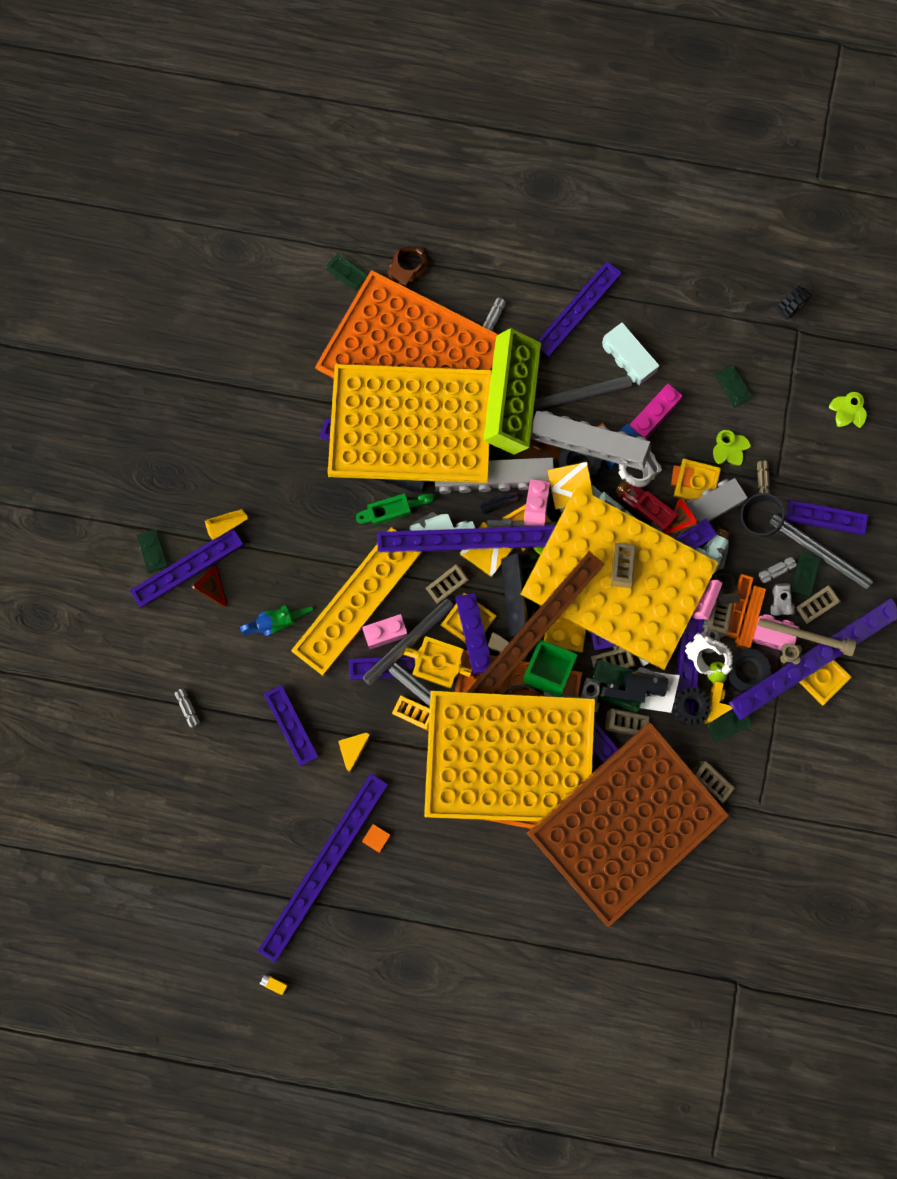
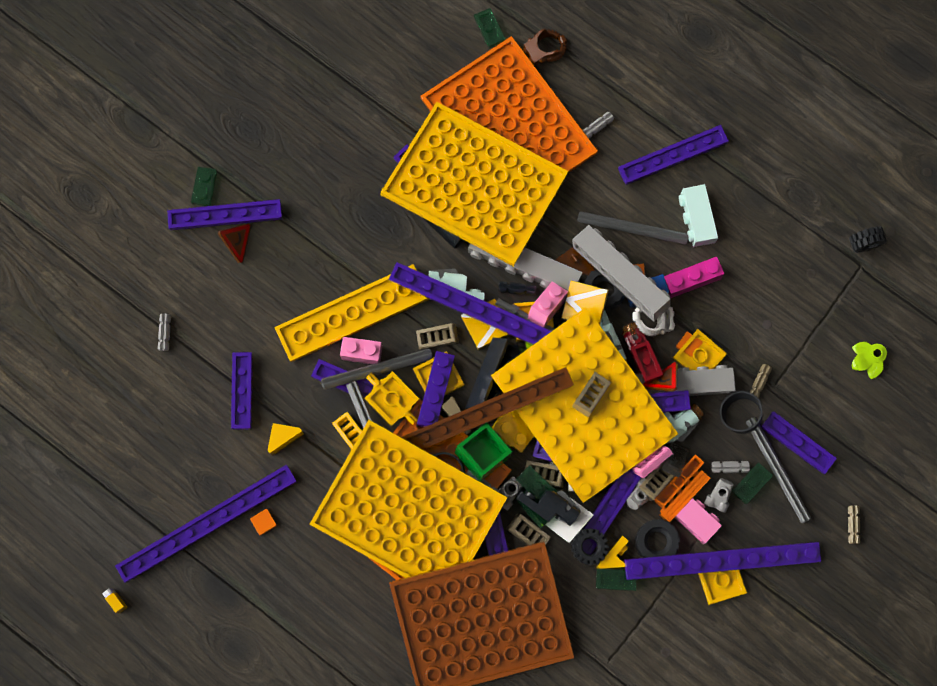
camera: 30 degrees right, 0 degrees up
yellow slope [205,509,248,540] -> none
animal [240,605,313,636] -> none
green piece [356,493,435,526] -> none
lime brick [483,328,541,454] -> none
white piece [685,632,733,676] -> none
dark tan slope [692,761,735,804] -> none
lime piece [707,662,728,683] -> none
lime plate [713,430,751,466] -> none
clear green plate [715,365,752,408] -> none
dark tan piece [758,618,856,656] -> none
dark tan plate [780,644,802,665] -> none
dark tan slope [795,585,841,624] -> none

